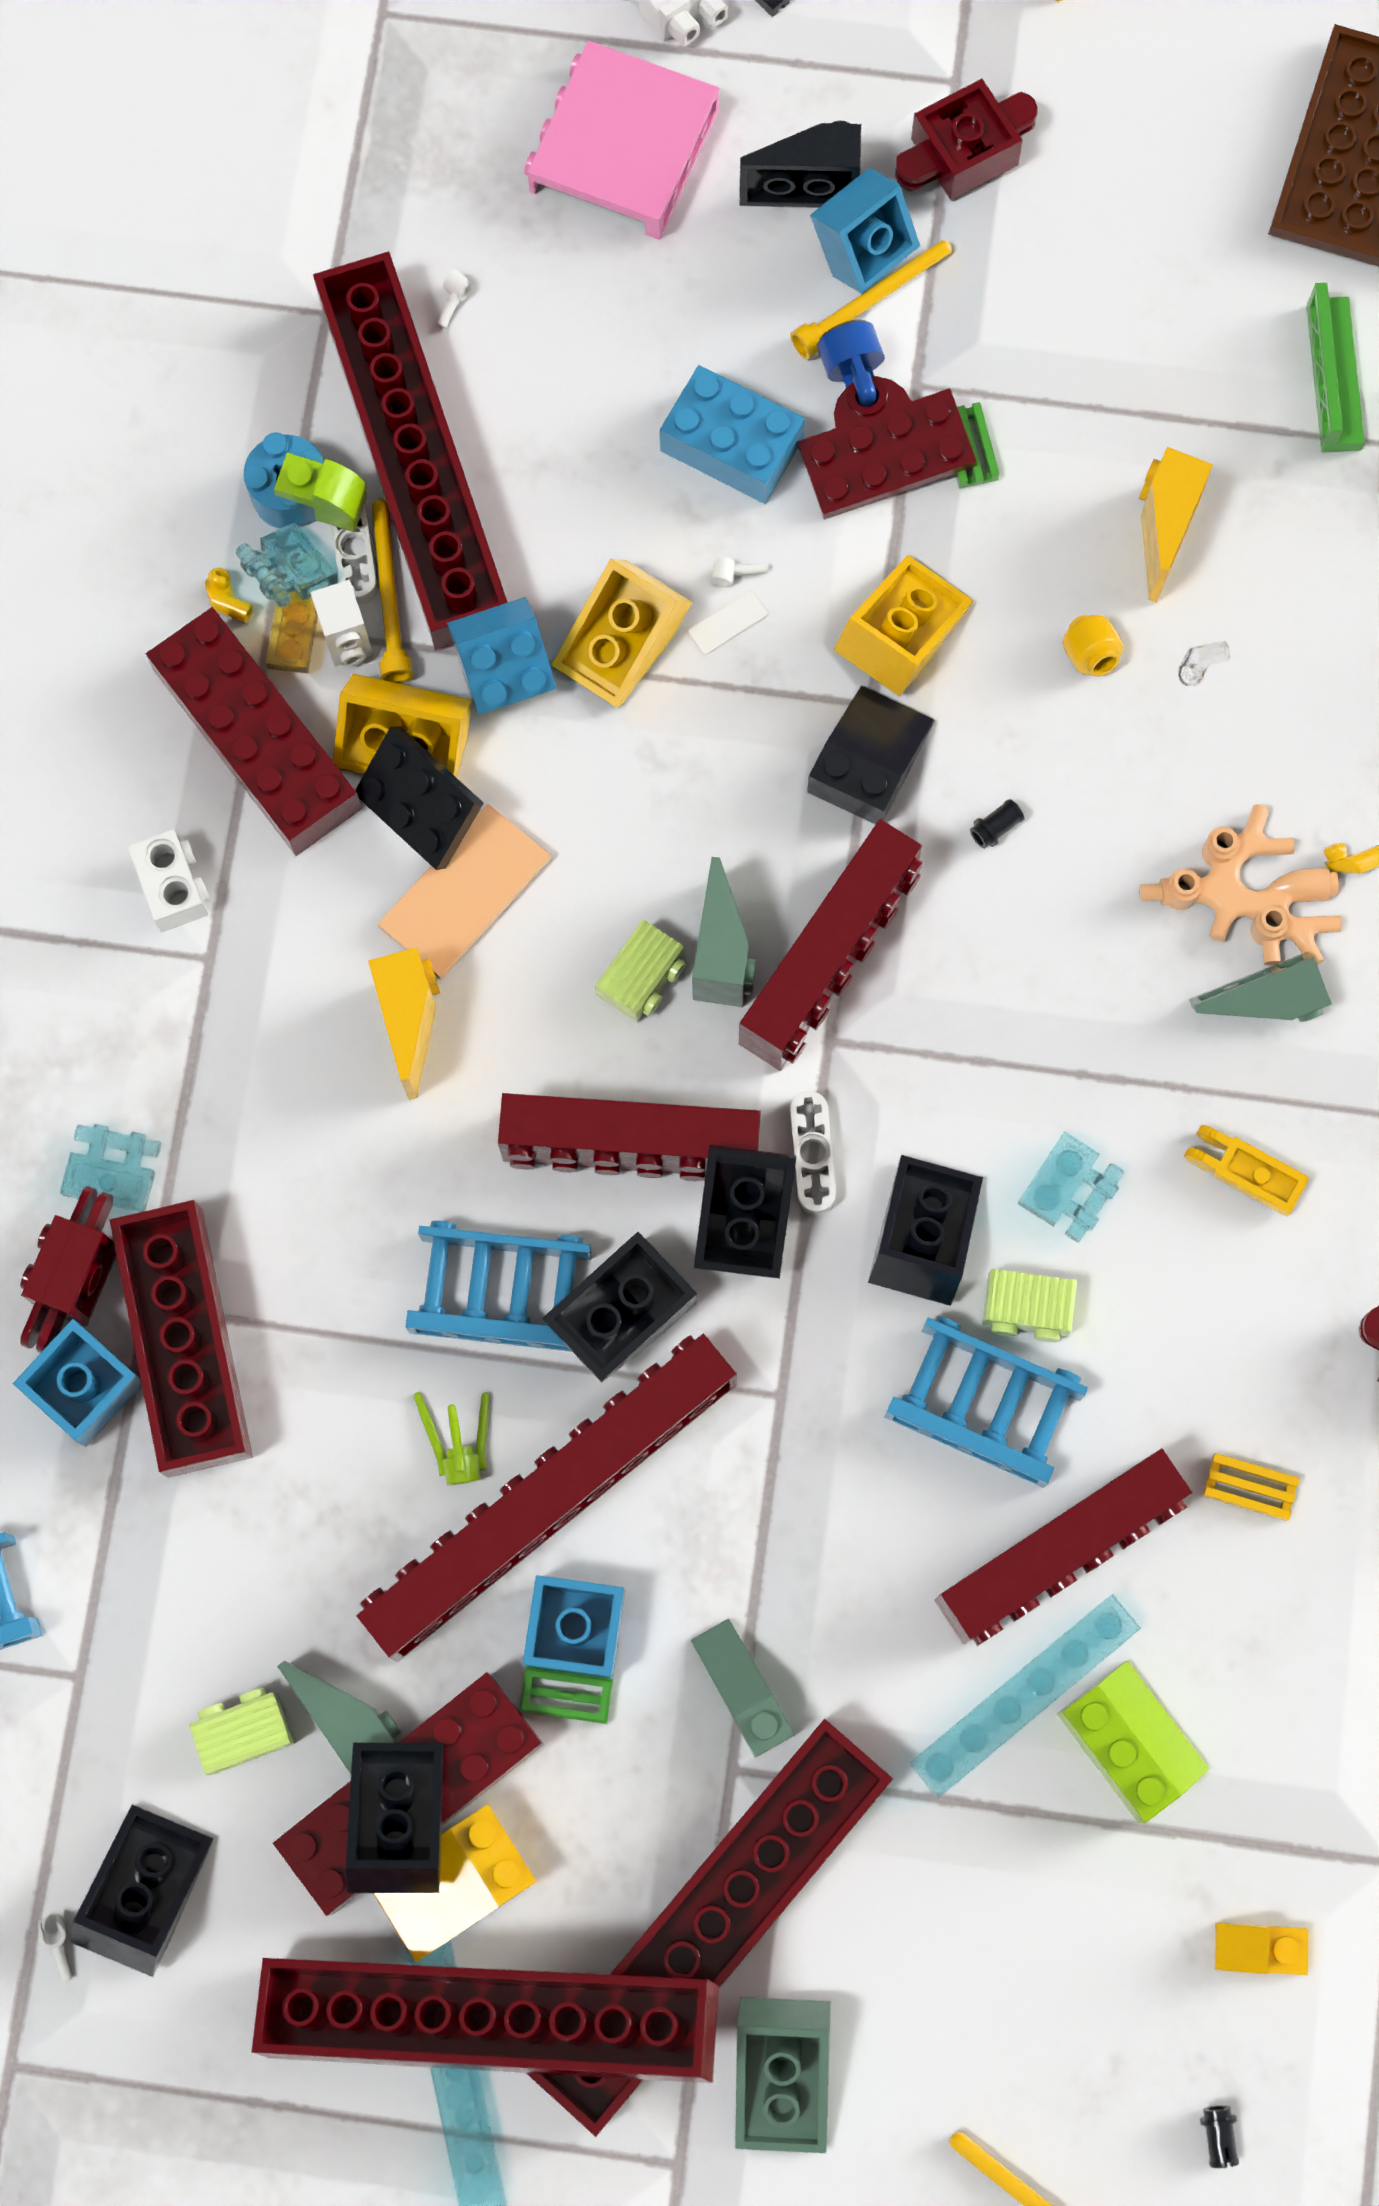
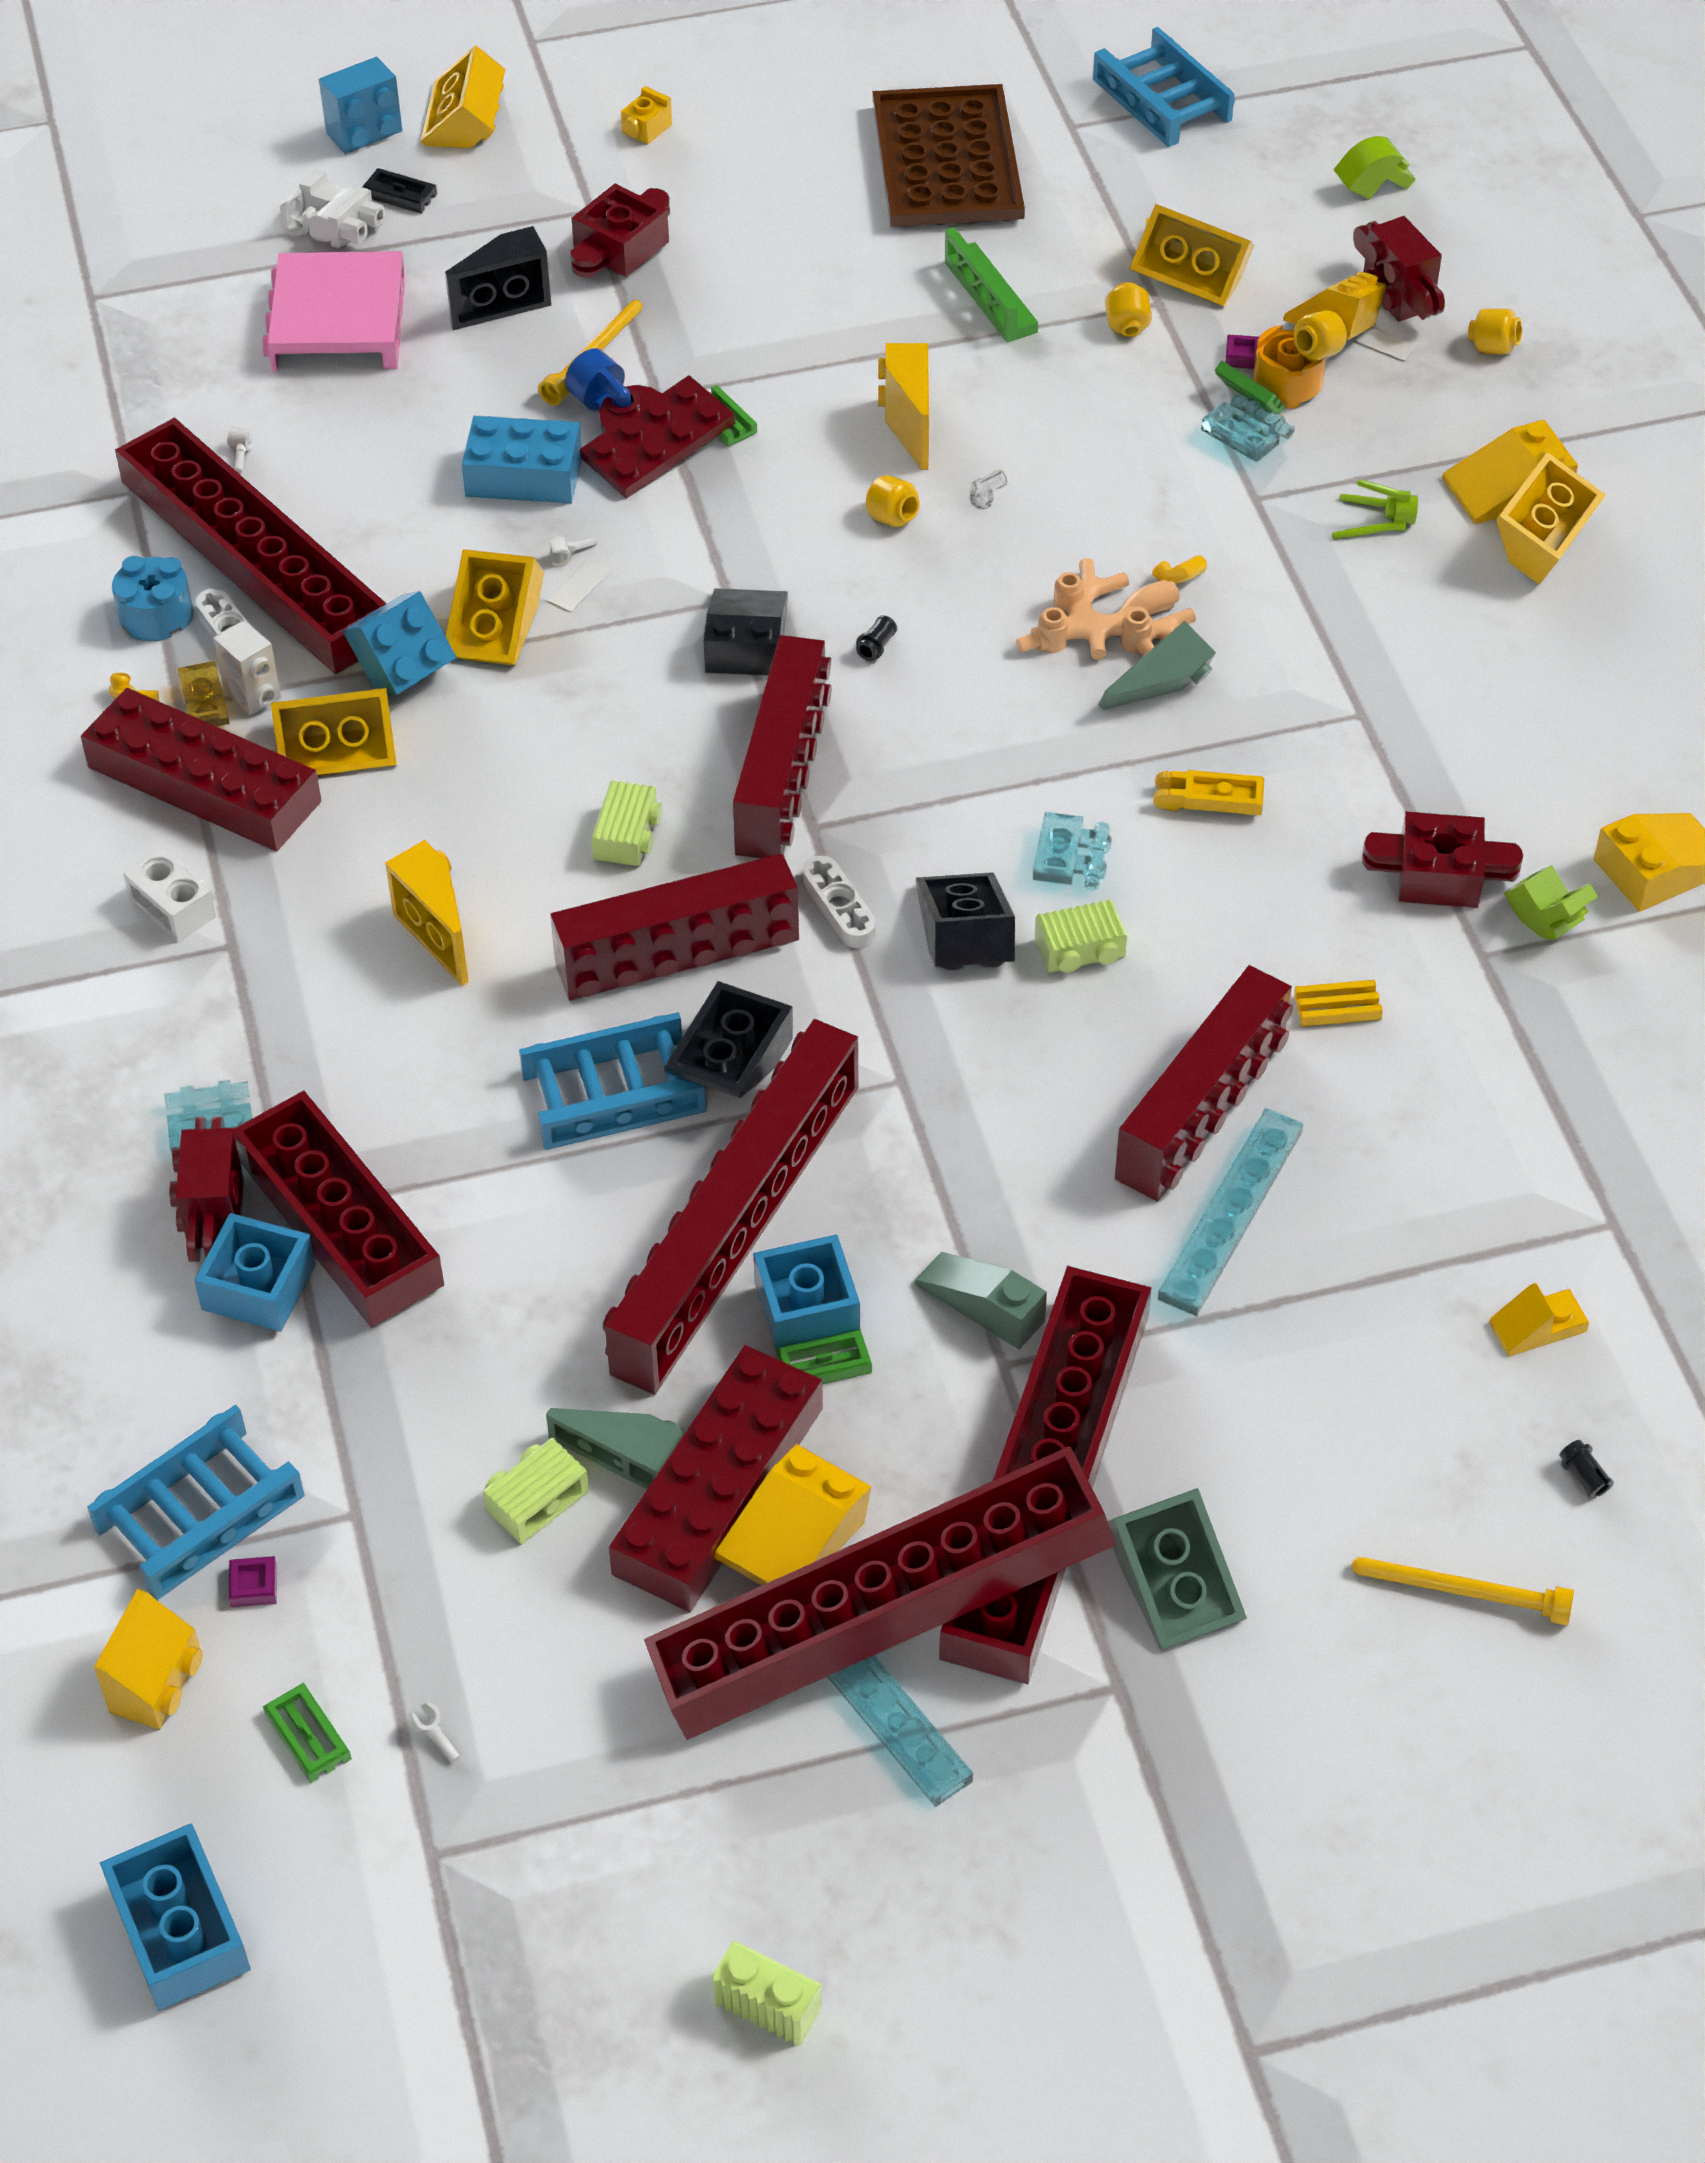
camera: 25 degrees left, 25 degrees down
black slope [70,1805,213,1977] -> none
clear light blue plate [235,523,338,607] -> none
lime brick [274,453,367,532] -> none
black slope [345,1743,444,1893] -> none
black plate [355,726,484,870] -> none
yellow piece [372,499,413,683] -> none
light nougat tile [378,804,551,980] -> none
lime plant [414,1392,490,1486] -> none
sand green slope [692,856,756,1007] -> none
black slope [694,1145,796,1279] -> none
dark azure brick [810,168,920,294] -> none
yellow slope [833,555,974,697] -> none
dark azure fence [884,1316,1088,1488] -> none
lime slope [1057,1661,1209,1823] -> none

